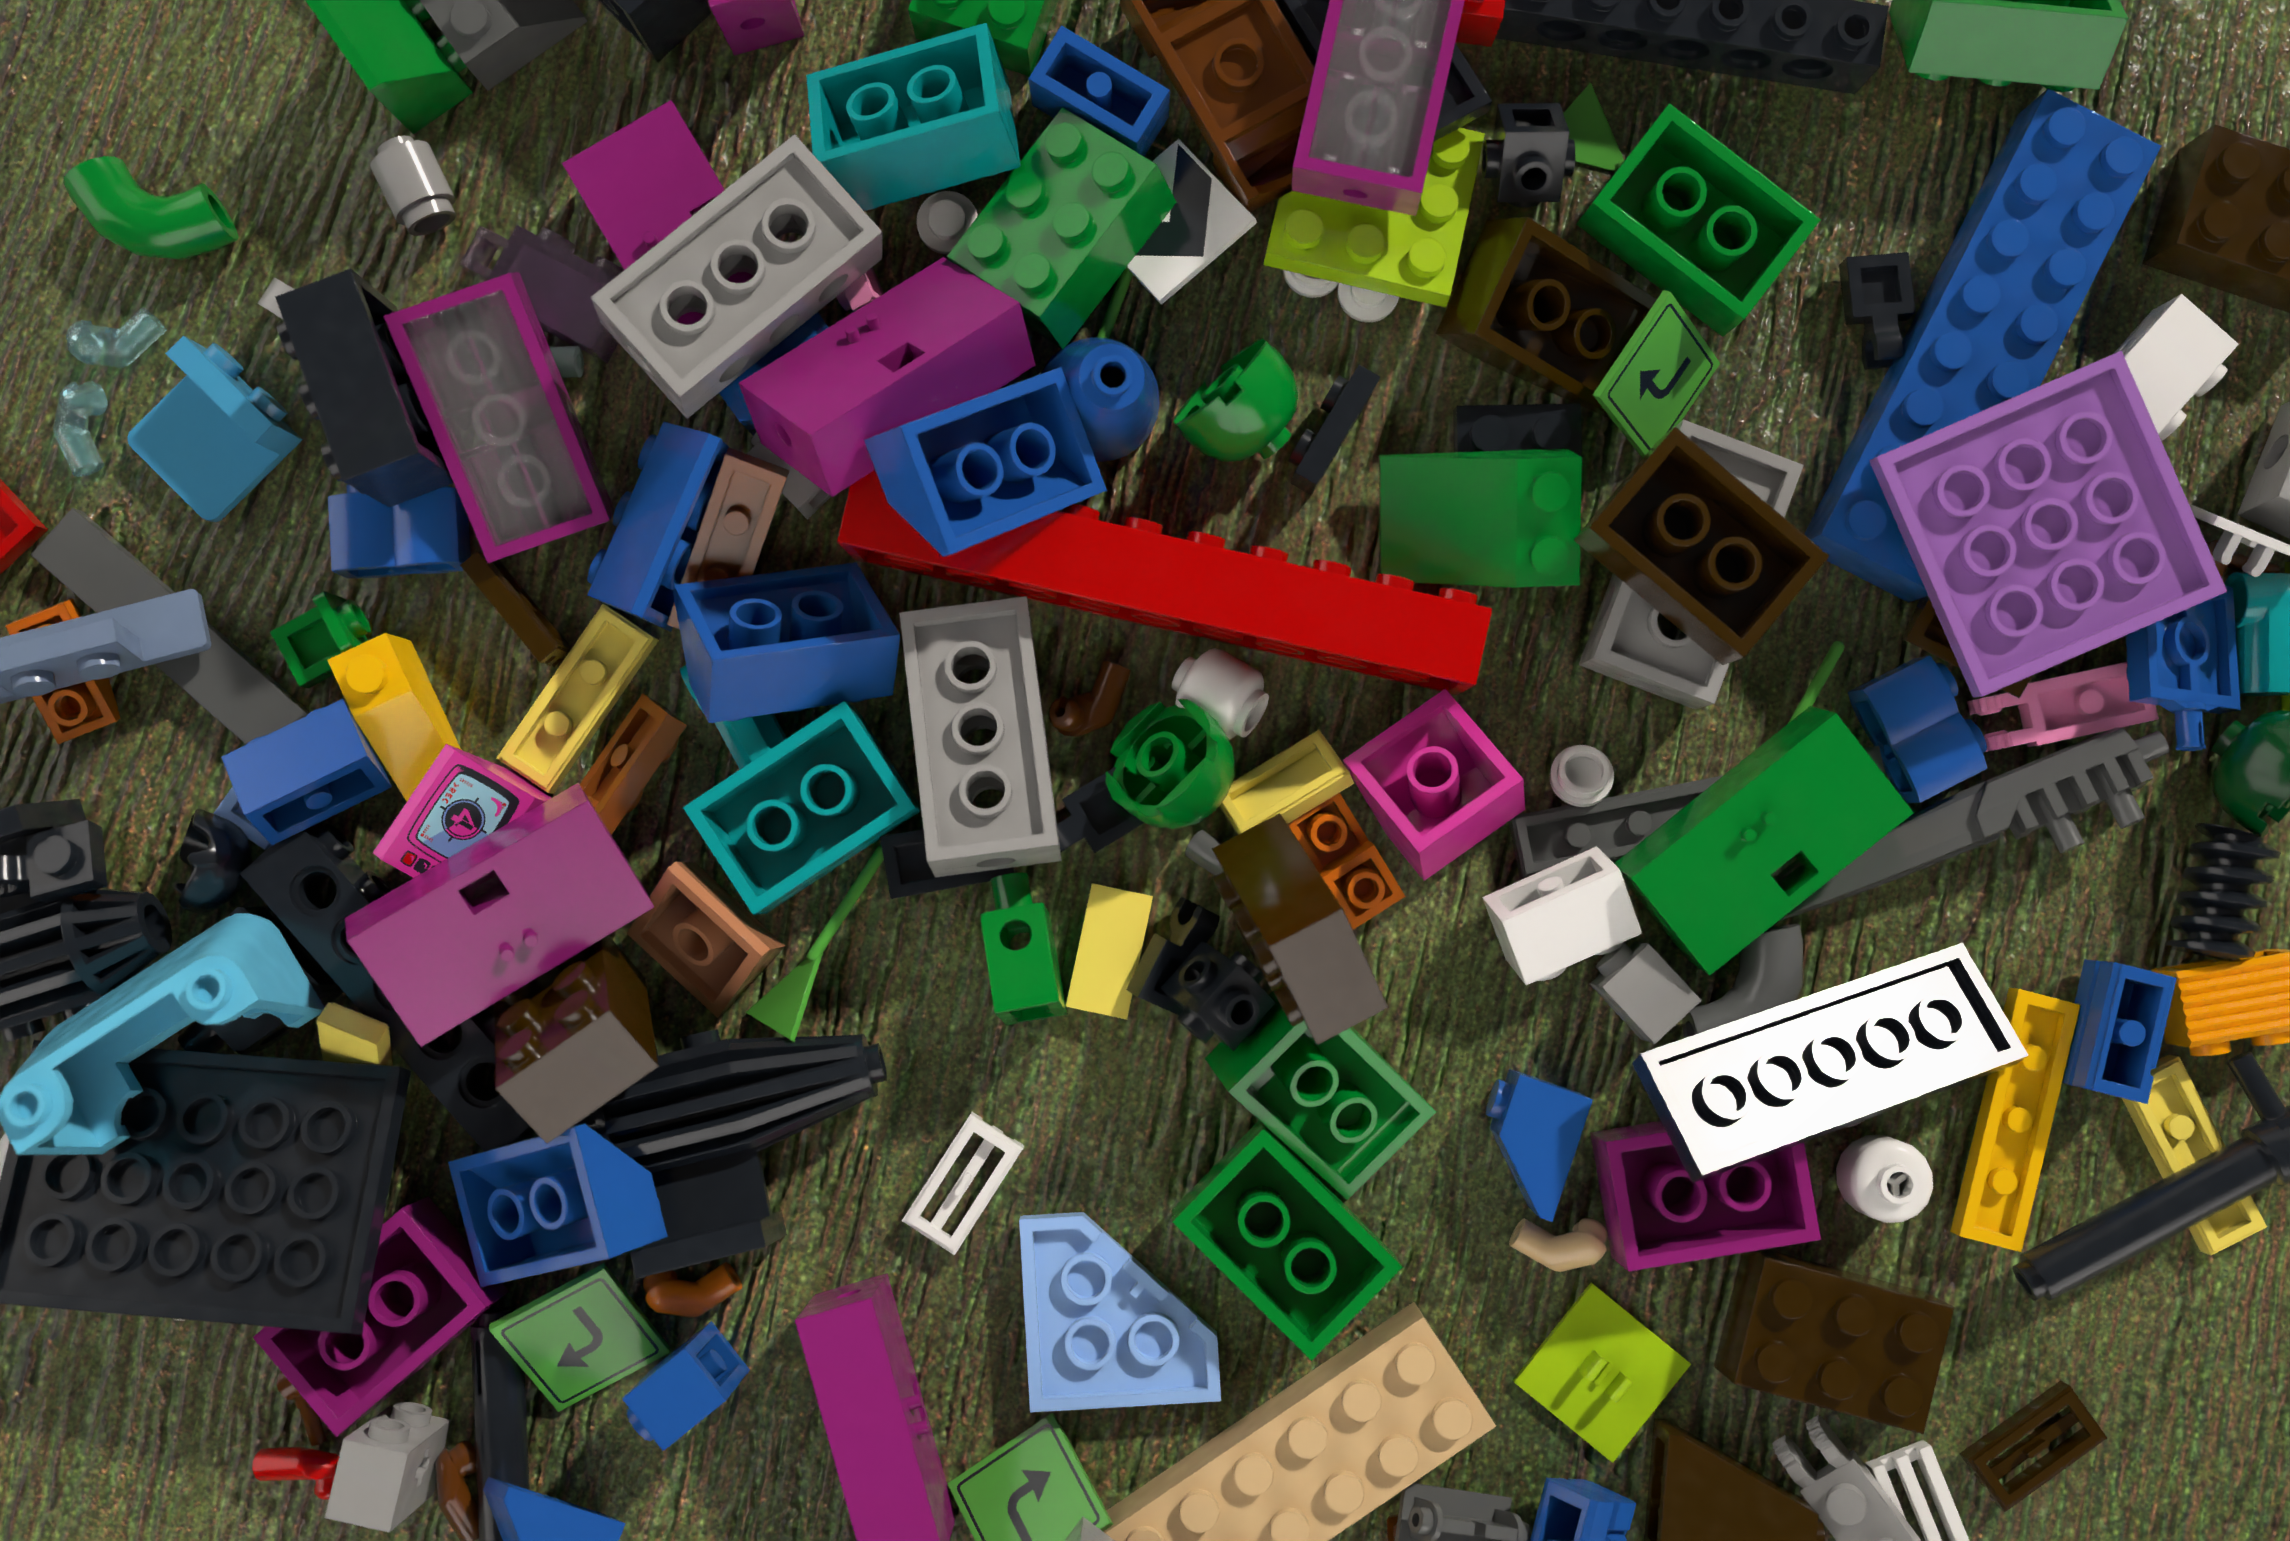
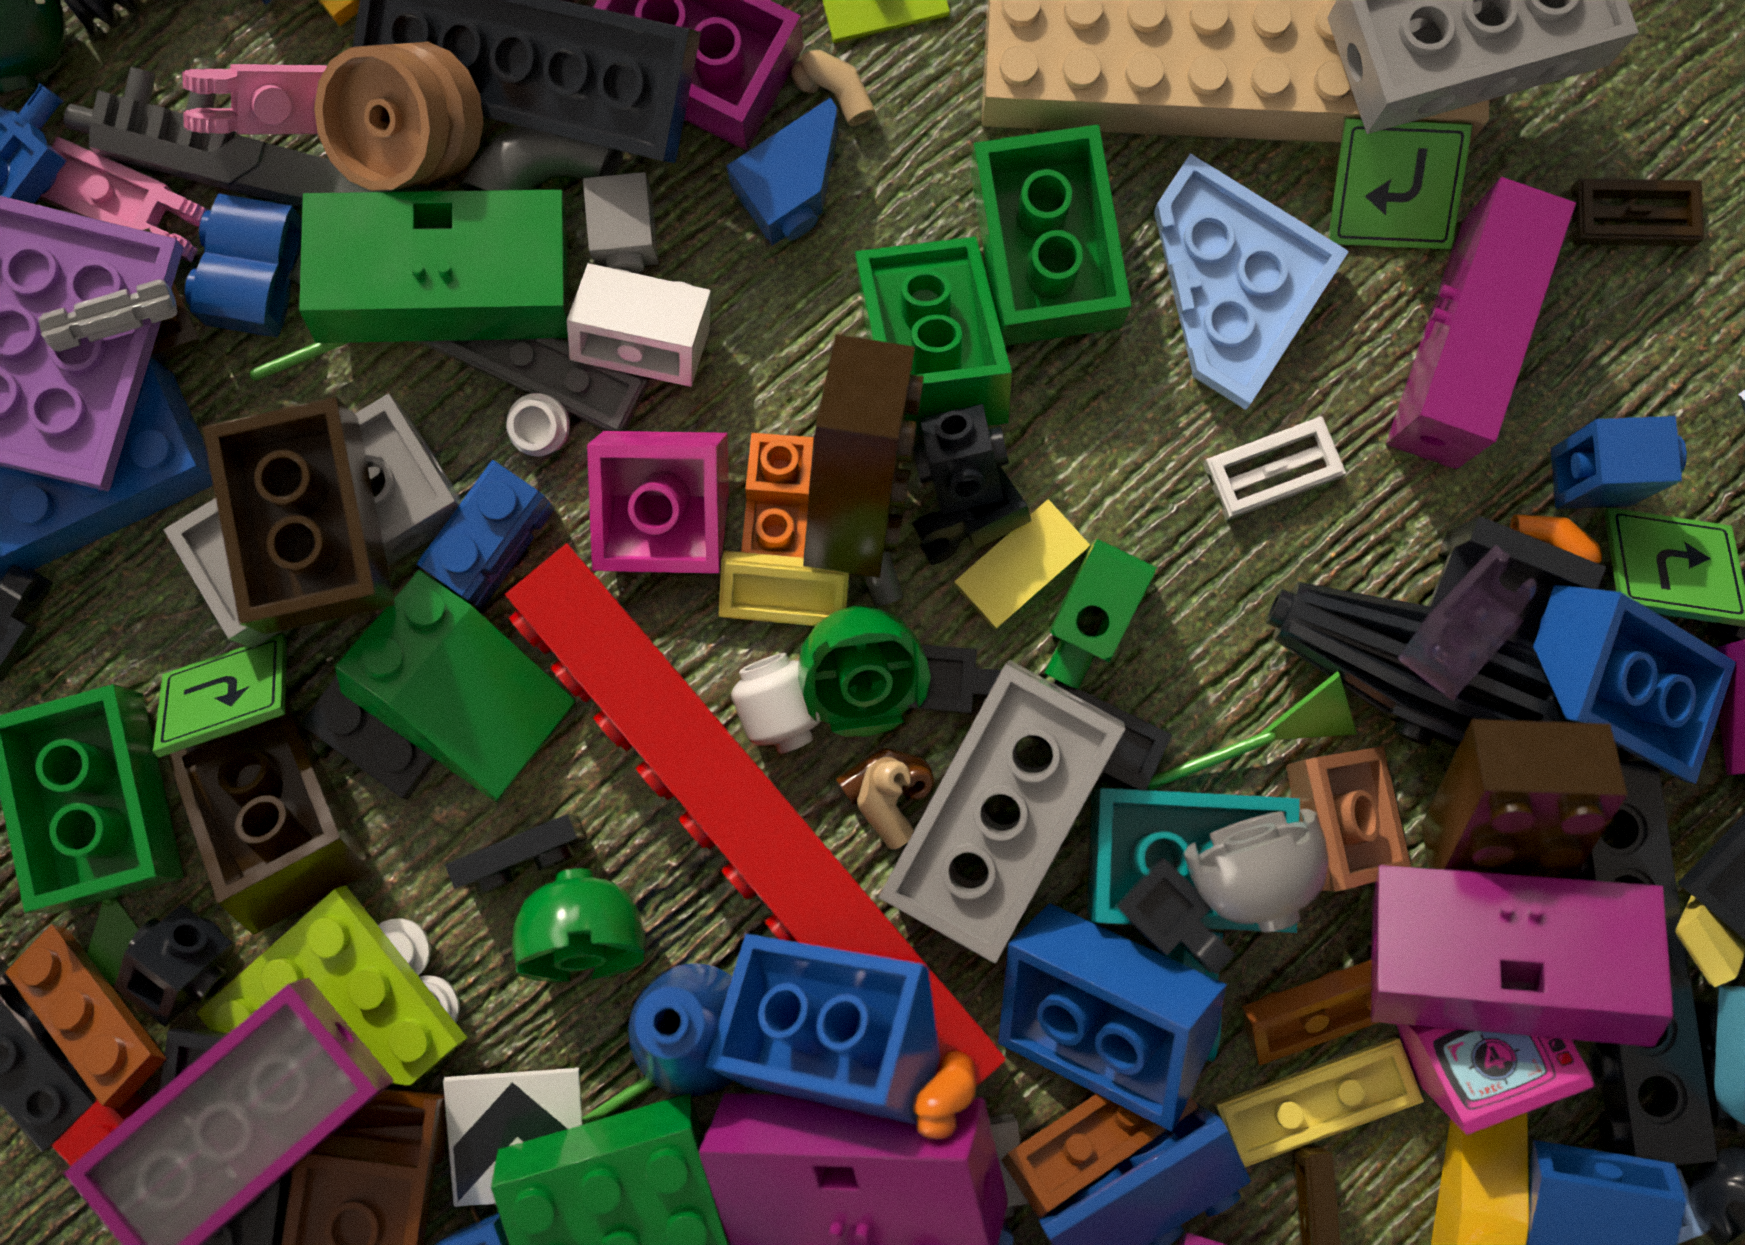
camera: 145 degrees left, 5 degrees down
none -> dark orange plate [5,924,167,1110]
none -> light grey axle [39,279,177,352]
none -> bright pink hinge [182,64,327,134]
none -> medium nougat wheel [314,42,484,191]
none -> blue brick [416,460,555,610]
none -> tan arm [857,757,914,849]
none -> orange arm [913,1051,976,1138]
none -> black plate [1114,858,1235,975]
none -> light grey cylinder [1183,809,1329,932]
none -> clear purple hinge [1398,545,1536,701]

